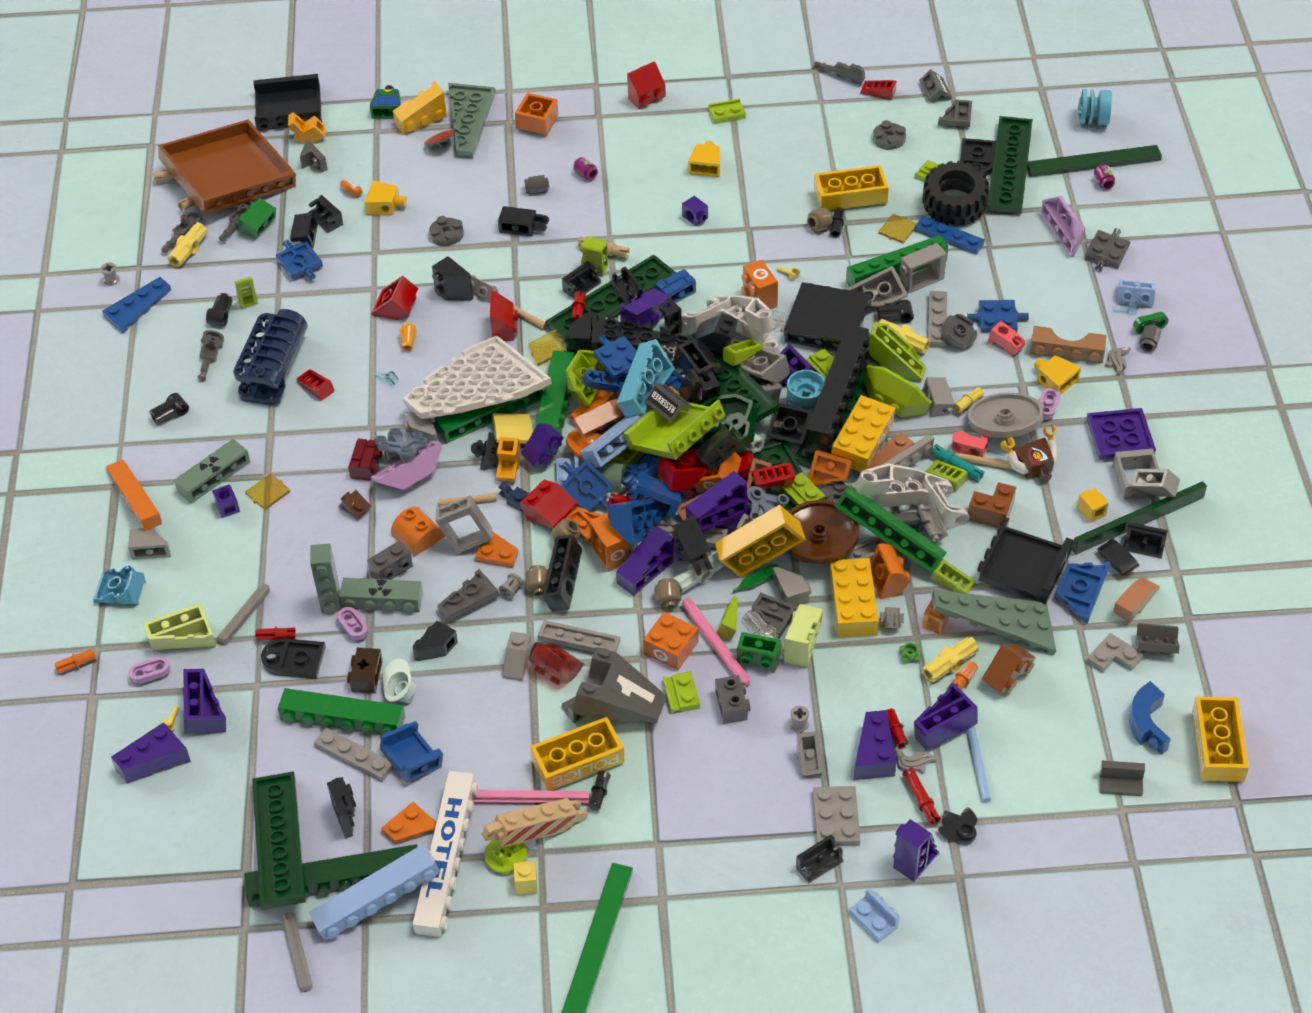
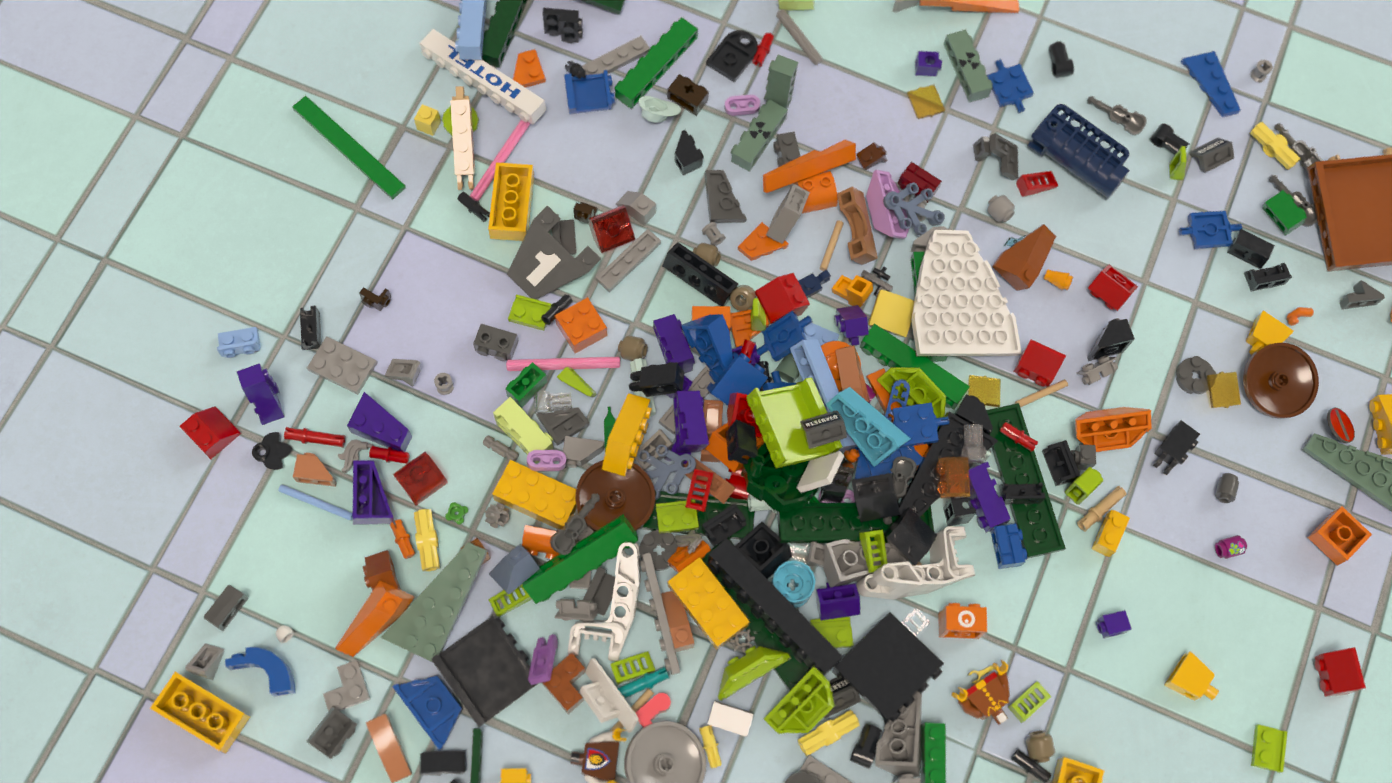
camera: 110 degrees right, 20 degrees up
none -> red slope [180,406,241,459]
none -> light grey slope [185,643,224,680]
none -> white hinge [276,625,295,644]
none -> nougat slope [293,453,336,487]
none -> orange wedge [335,581,414,657]
none -> dark brown bracket [359,287,391,312]
none -> clear red brick [392,451,448,506]
none -> light grey axle [483,435,519,461]
none -> sand blue slope [489,544,540,595]
none -> lavender plate [527,450,566,471]
none -> medium lavender hinge [528,634,558,685]
none -> black axle [541,295,573,325]
none -> dark grey piece [550,494,600,555]
none -> black axle [565,61,586,79]
none -> dark brown bracket [573,202,598,225]
none -> white bracket [579,658,639,733]
none -> light grey piece [675,530,702,554]
none -> black hinge [701,504,747,547]
none -> lime slope [751,298,766,331]
none -> orange slope [763,140,856,193]
none -> white tile [797,451,844,493]
none -> medium nougat arch [837,186,878,265]
none -> clear orange brick [937,457,970,498]
none -> dark orange torso [952,660,1010,725]
none -> clear piece [961,424,987,464]
none -> dark grey tile [973,136,991,161]
none -> blue plate [987,59,1034,113]
none -> light grey head [987,195,1015,222]
none -> dark grey plate [989,133,1018,180]
none -> dark orange wedge [992,224,1056,291]
none -> lime slope [1008,681,1051,723]
none -> dark grey brick [1071,445,1096,470]
none -> orange wedge [1075,407,1152,452]
none -> yellow brick [1091,510,1130,557]
none -> dark grey panel [1190,138,1234,173]
none -> clear yellow piece [1207,371,1241,408]
none -> reddish brown dish [1243,342,1319,419]

